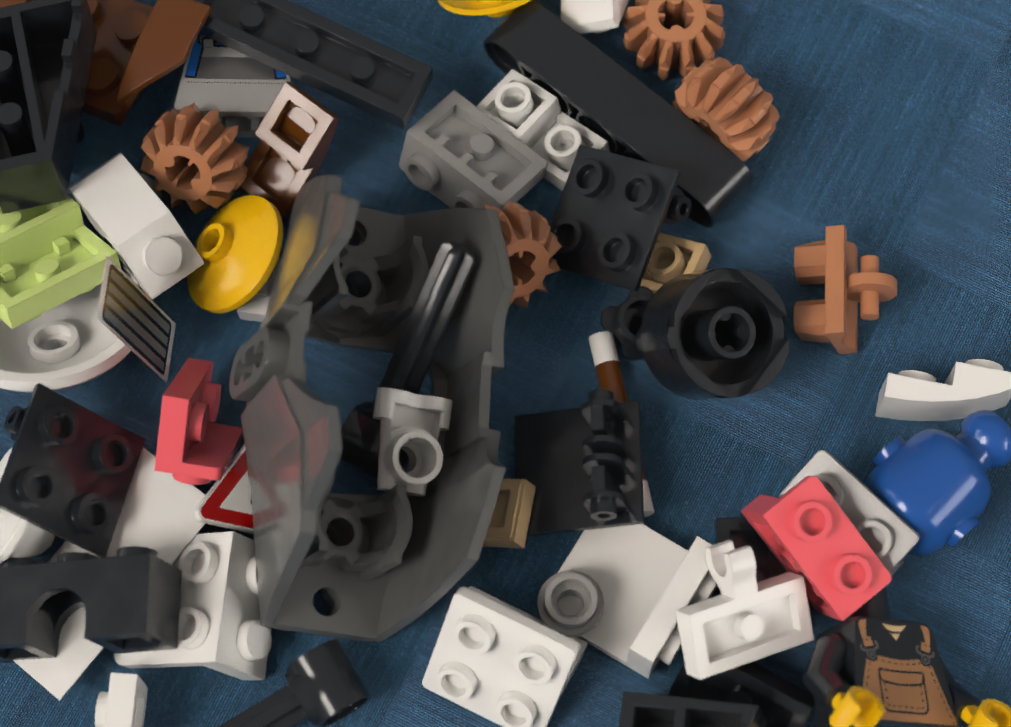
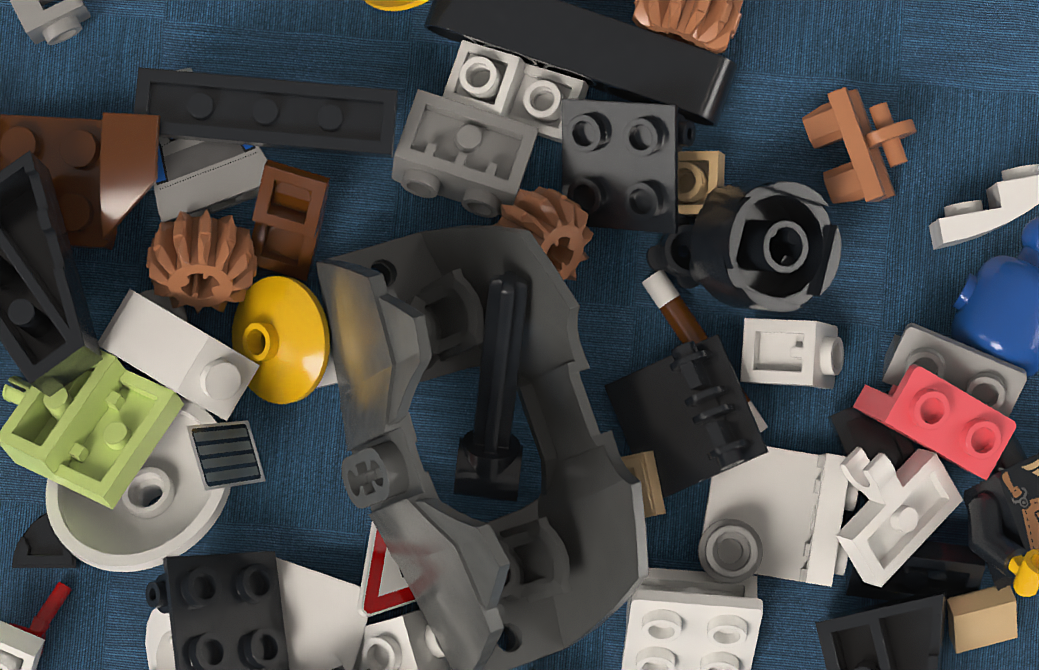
camera: 25 degrees left, 15 degrees up
coral bracket [154,358,243,485] -> none
white plate [373,387,453,496] -> none
none -> white bracket [740,318,844,389]

